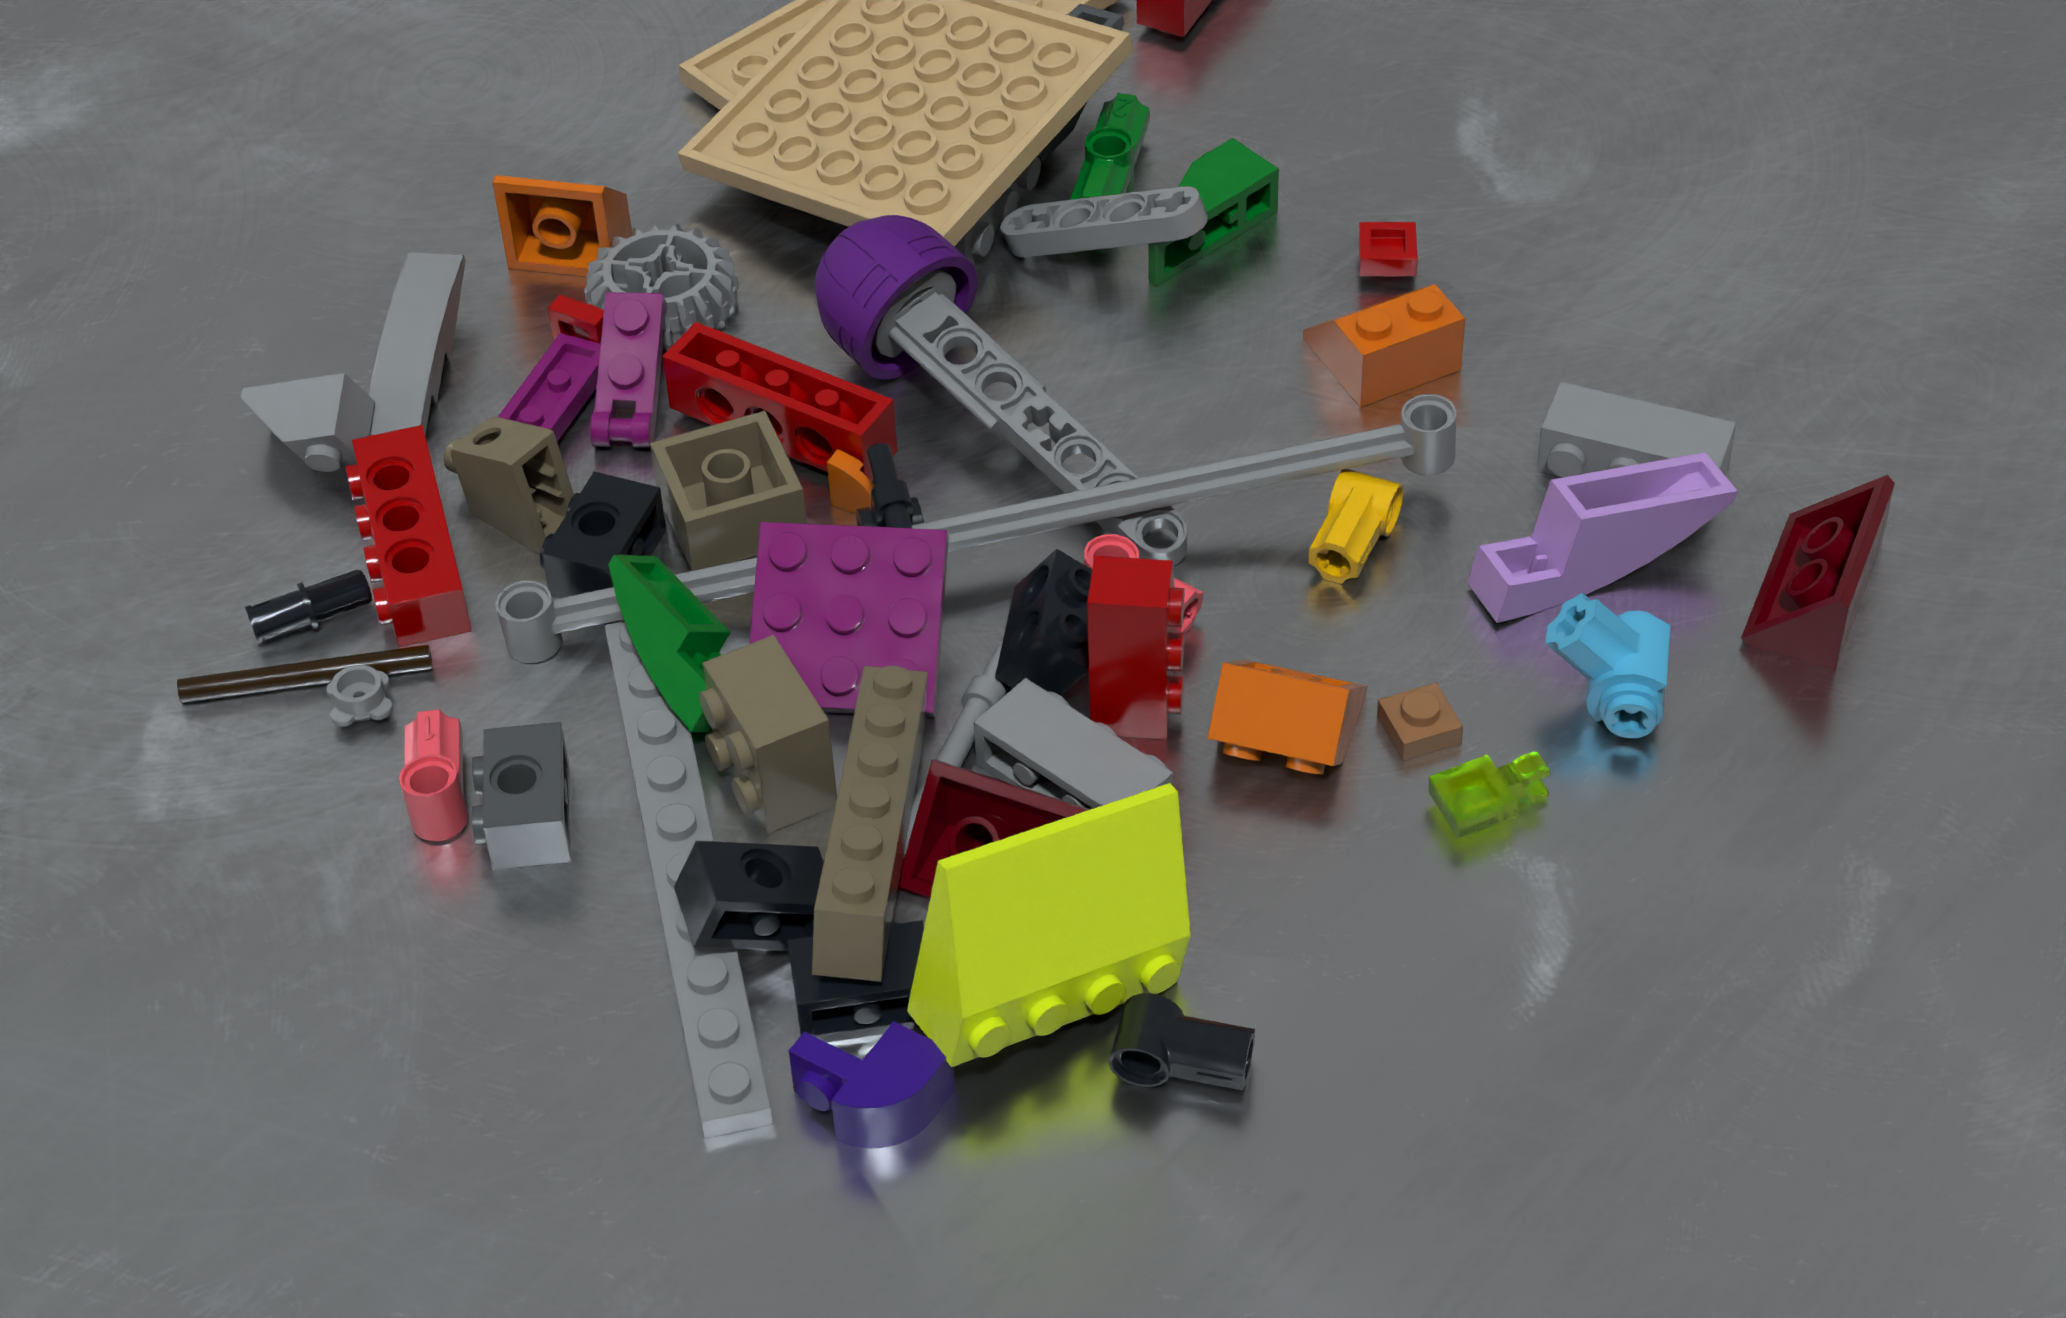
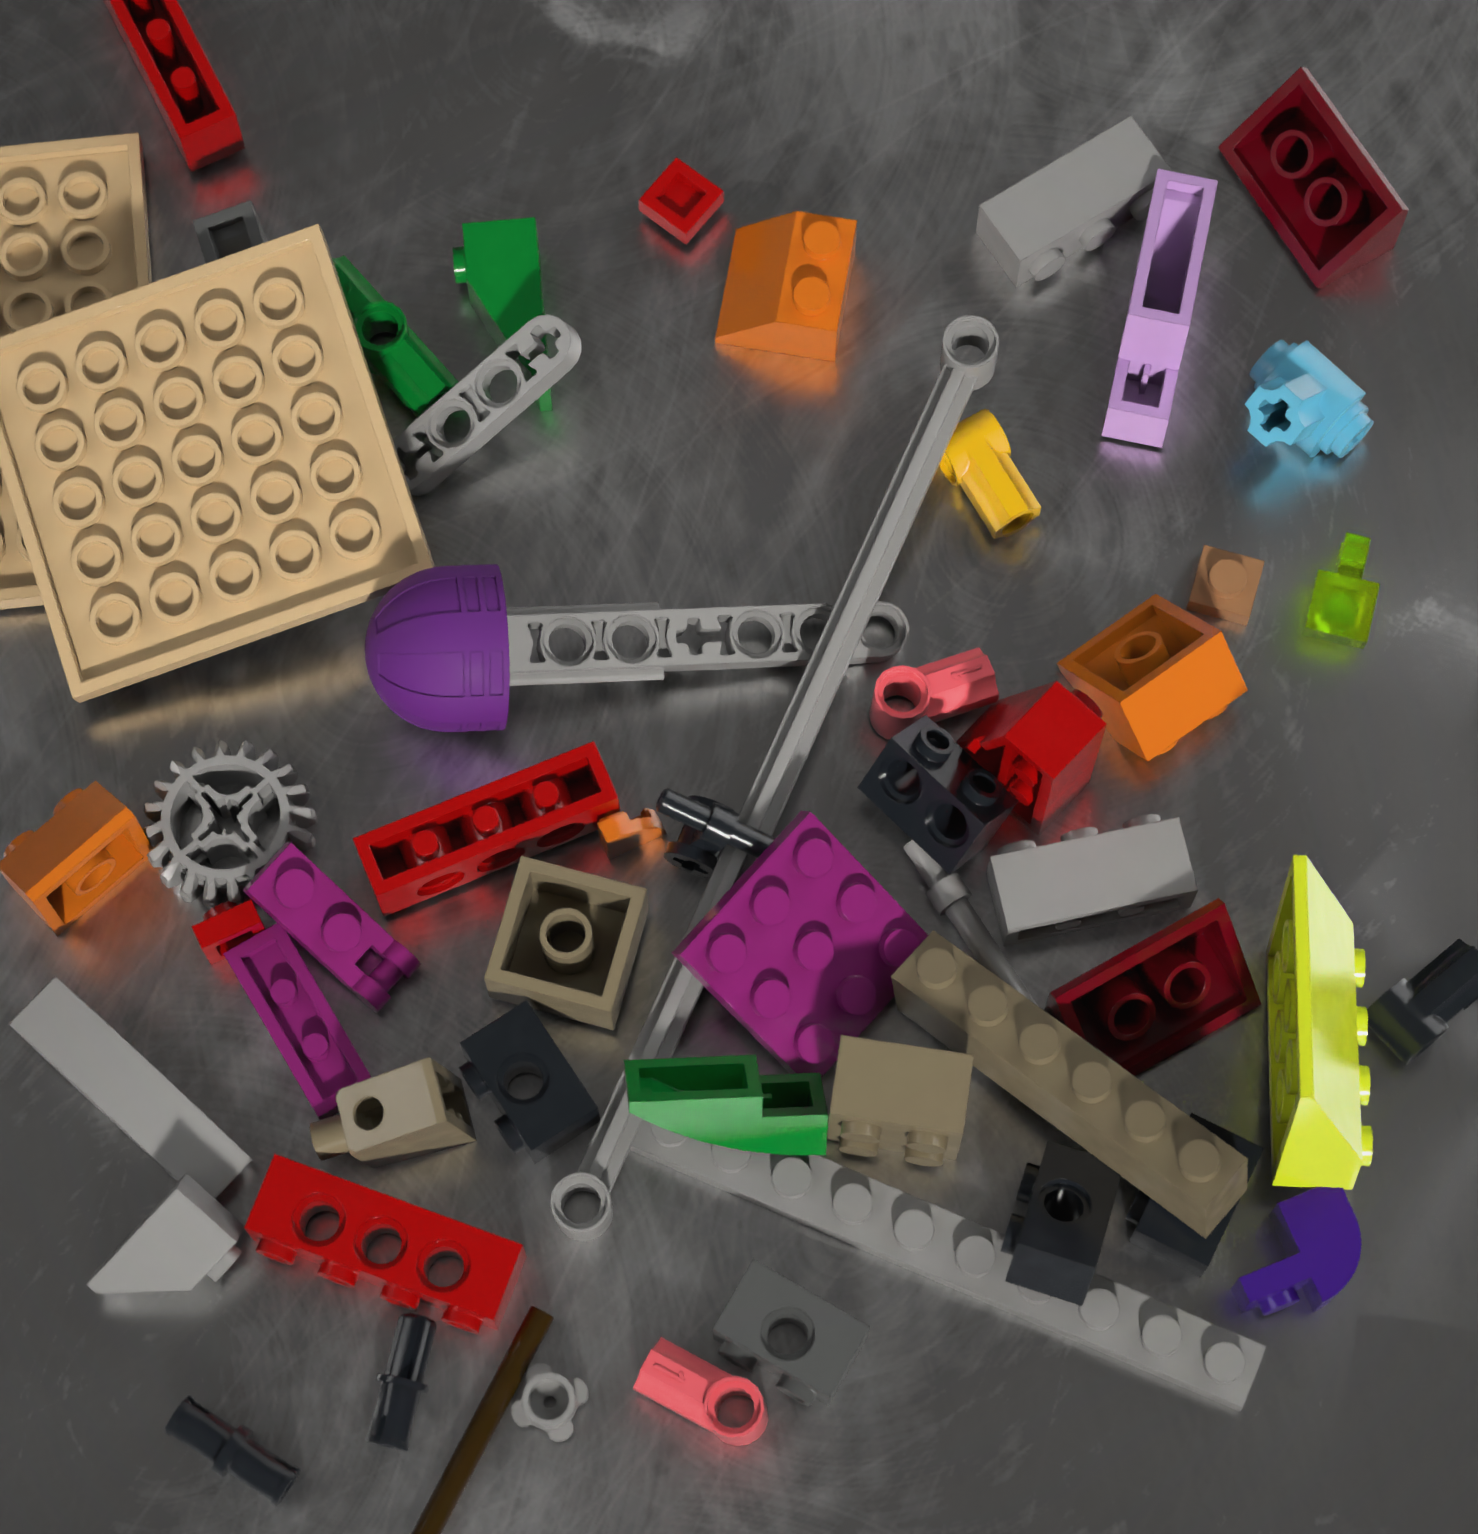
camera: 55 degrees left, 25 degrees up
none -> black pin [164,1395,301,1507]

